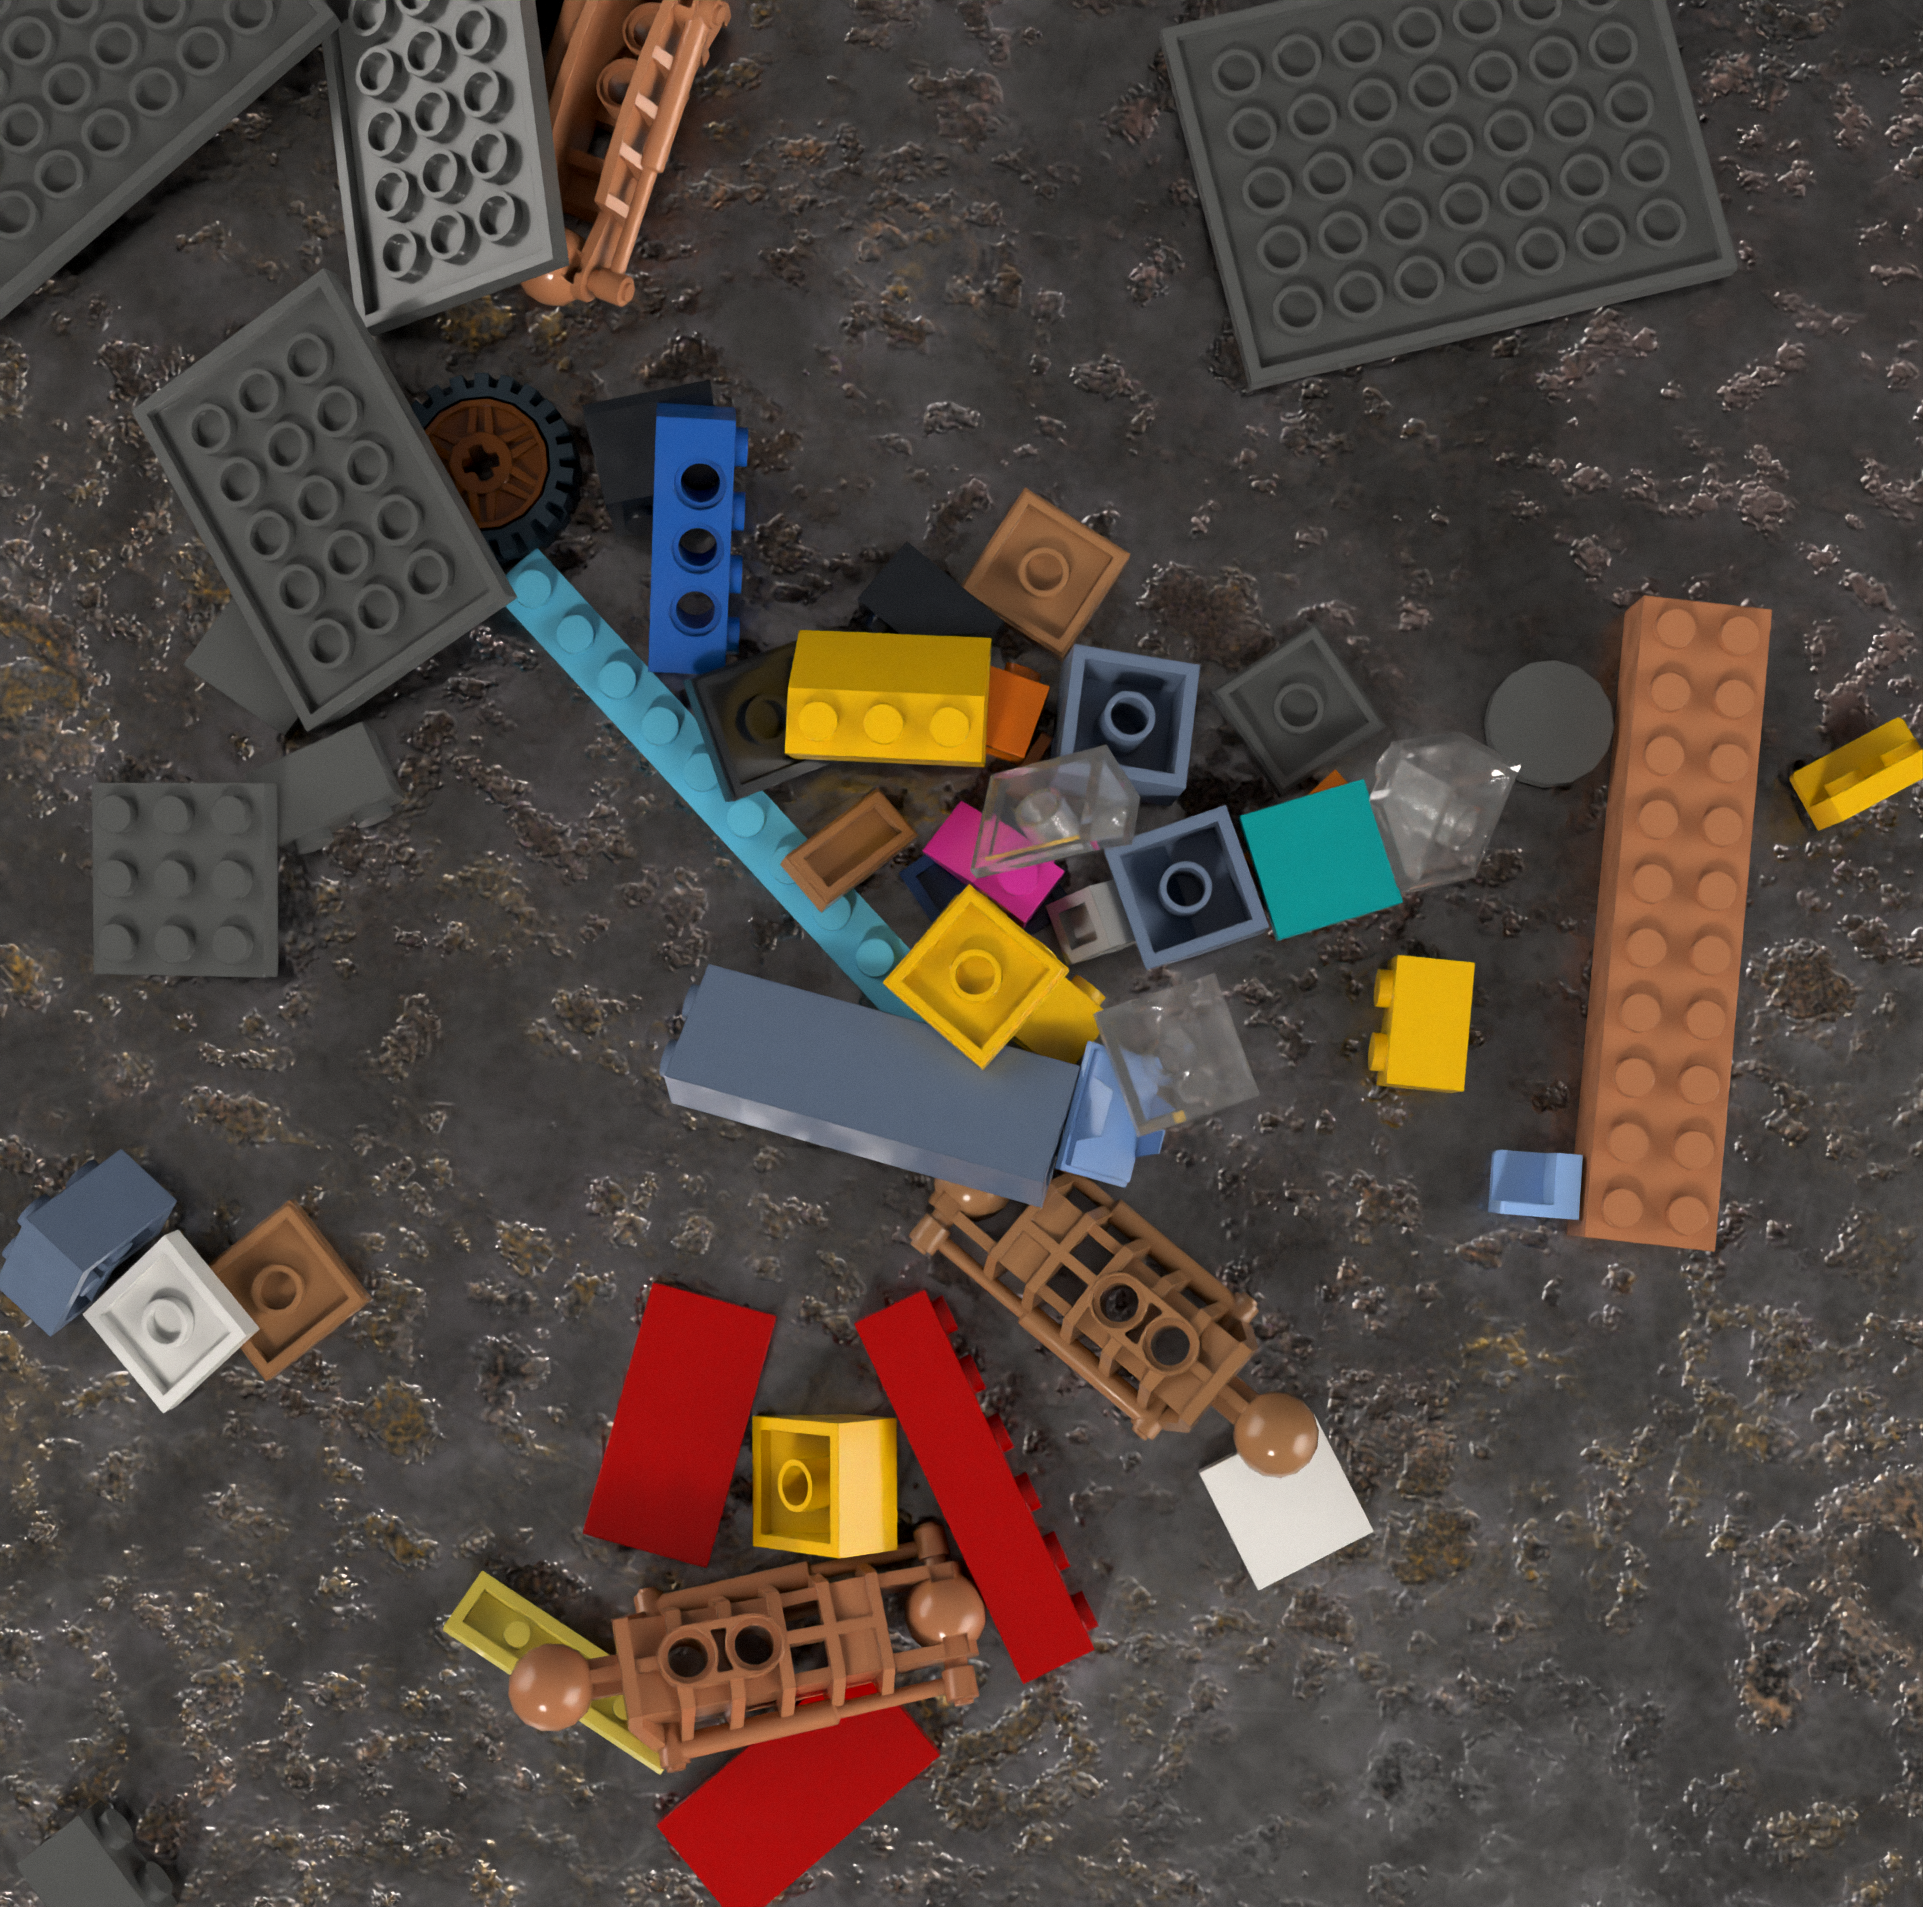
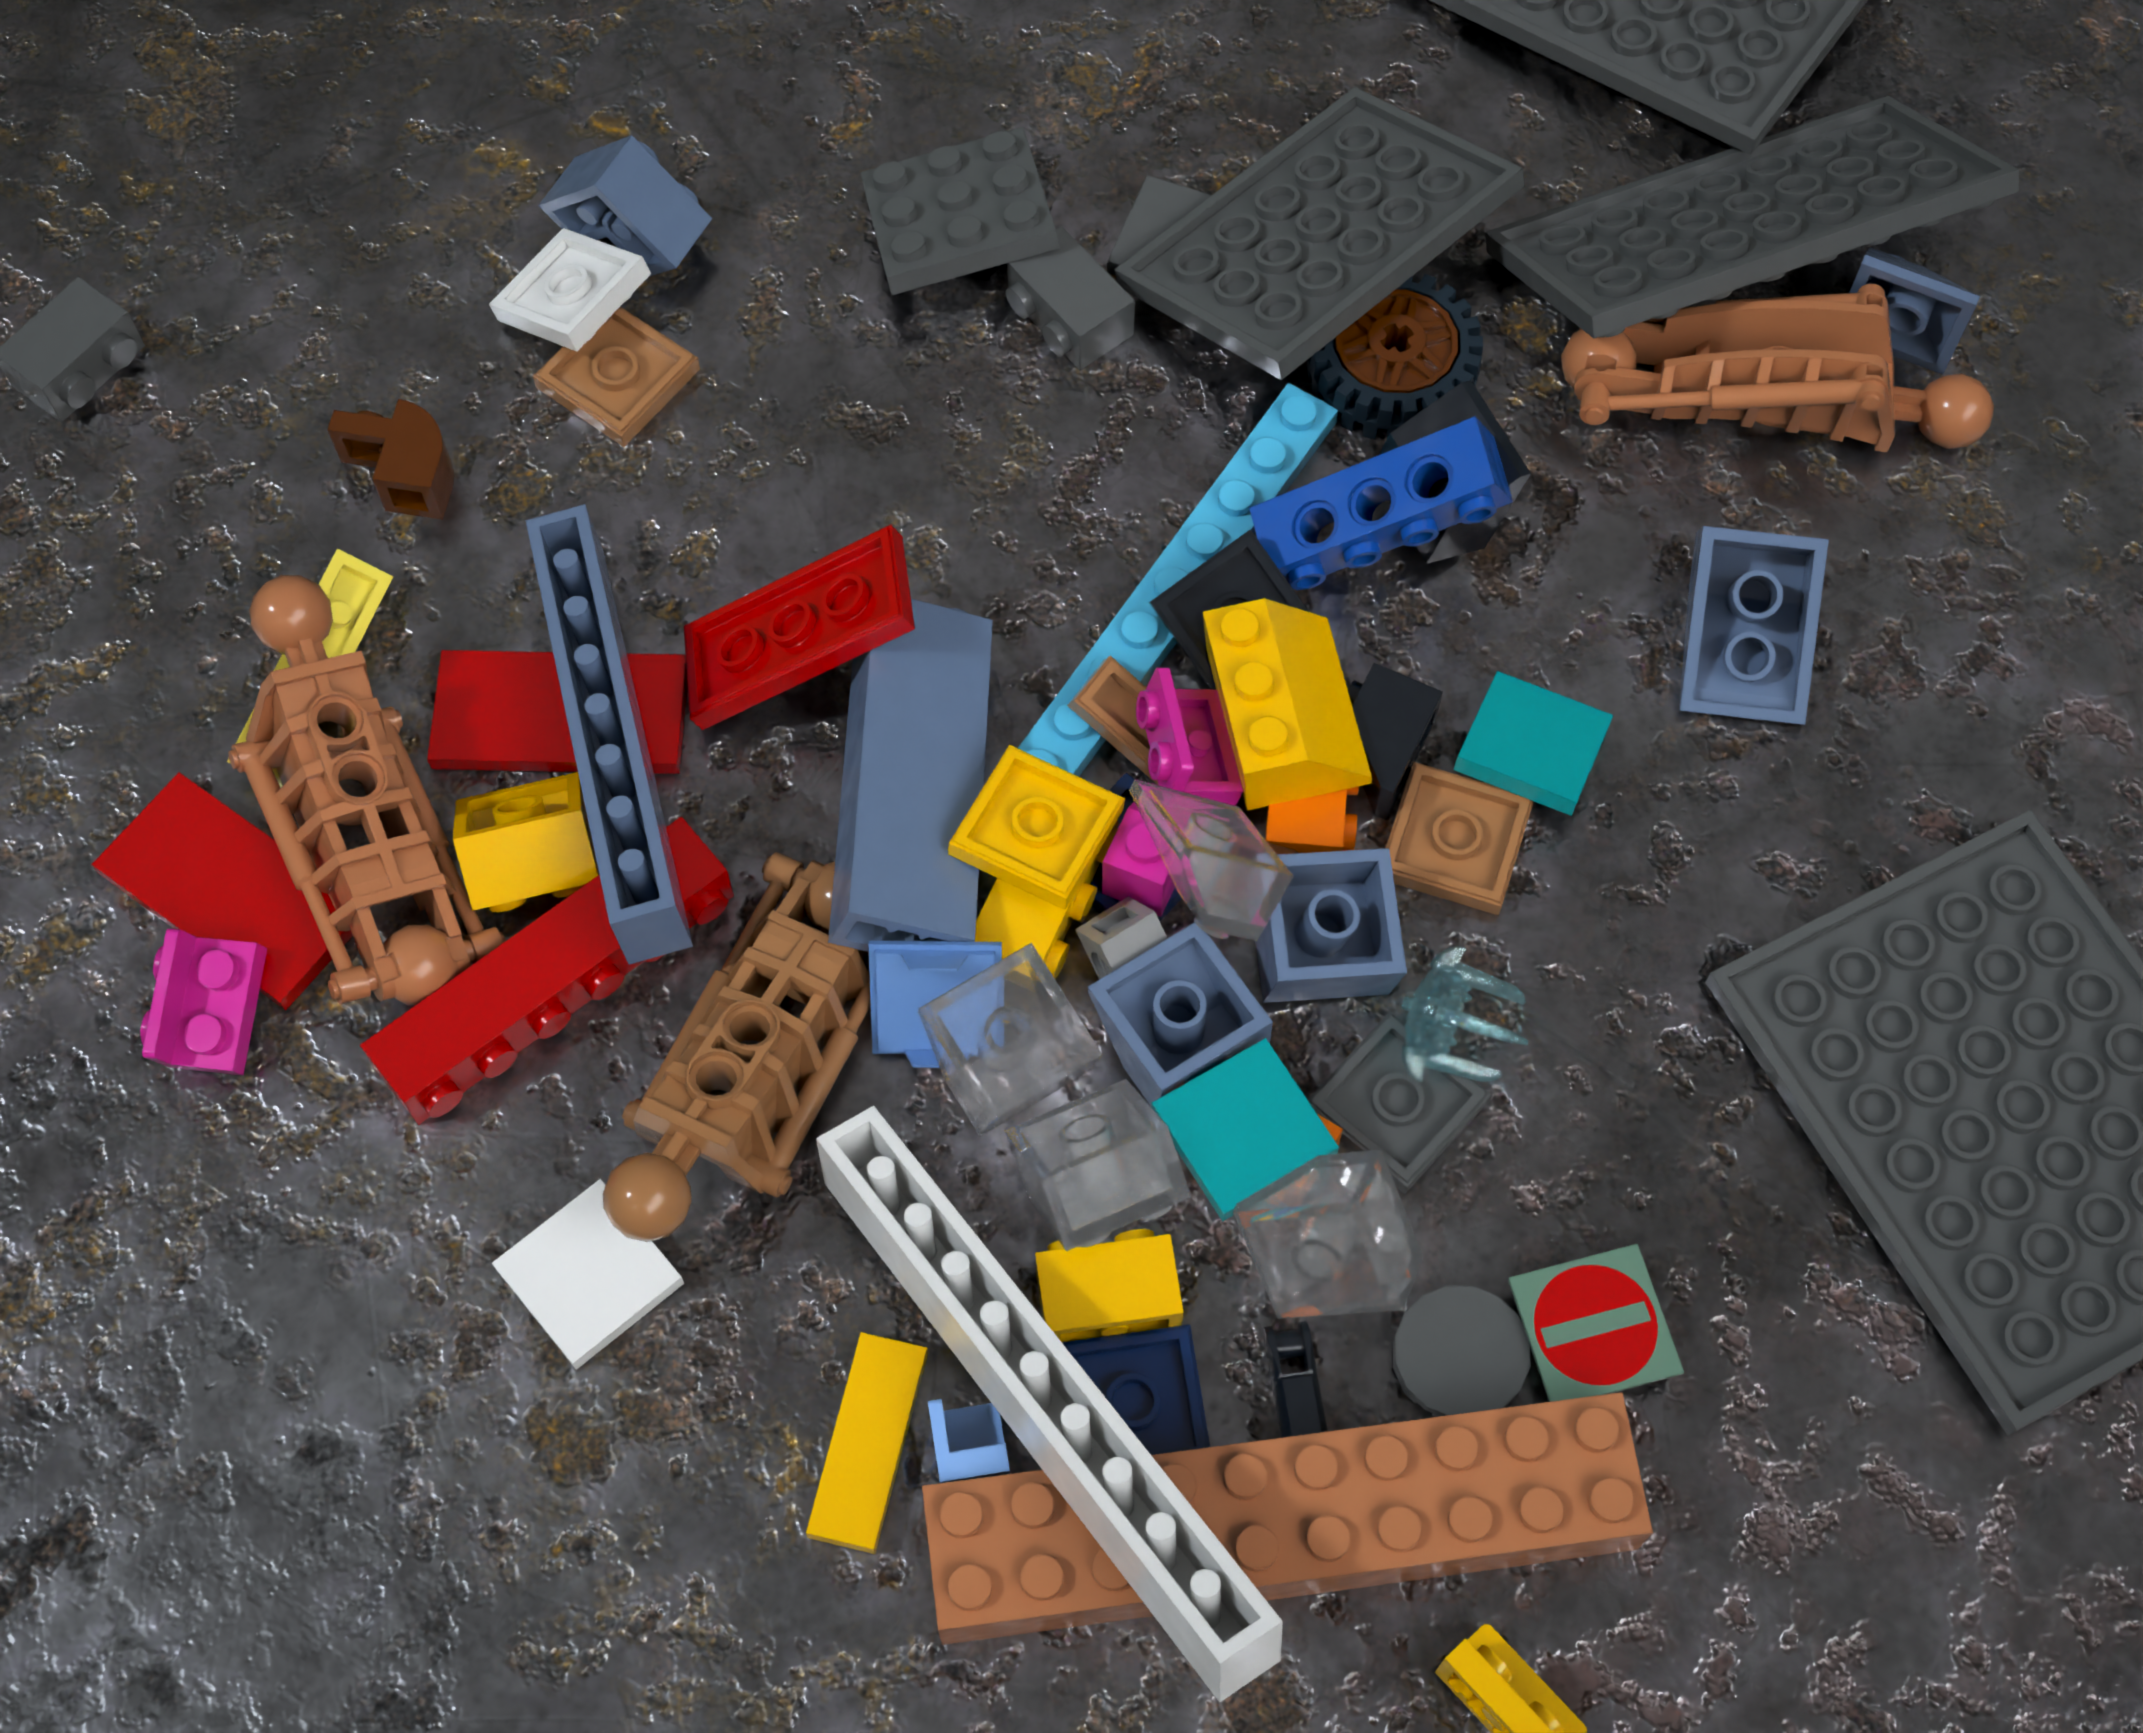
camera: 75 degrees right, 20 degrees down
none -> dark pink bracket [140,929,267,1075]
none -> reddish brown brick [327,399,454,520]
none -> sand blue brick [525,504,693,964]
none -> red tile [683,524,915,730]
none -> yellow tile [806,1332,928,1554]
none -> white brick [816,1106,1283,1702]
none -> clear brick [1004,1079,1191,1251]
none -> dark blue tile [1062,1324,1210,1455]
none -> dark pink bracket [1136,667,1243,806]
none -> black bar [1263,1321,1328,1438]
none -> clear light blue piece [1401,946,1529,1082]
none -> teal tile [1453,671,1614,816]
none -> piece [1508,1244,1684,1402]
none -> sand blue slope [1679,526,1829,725]

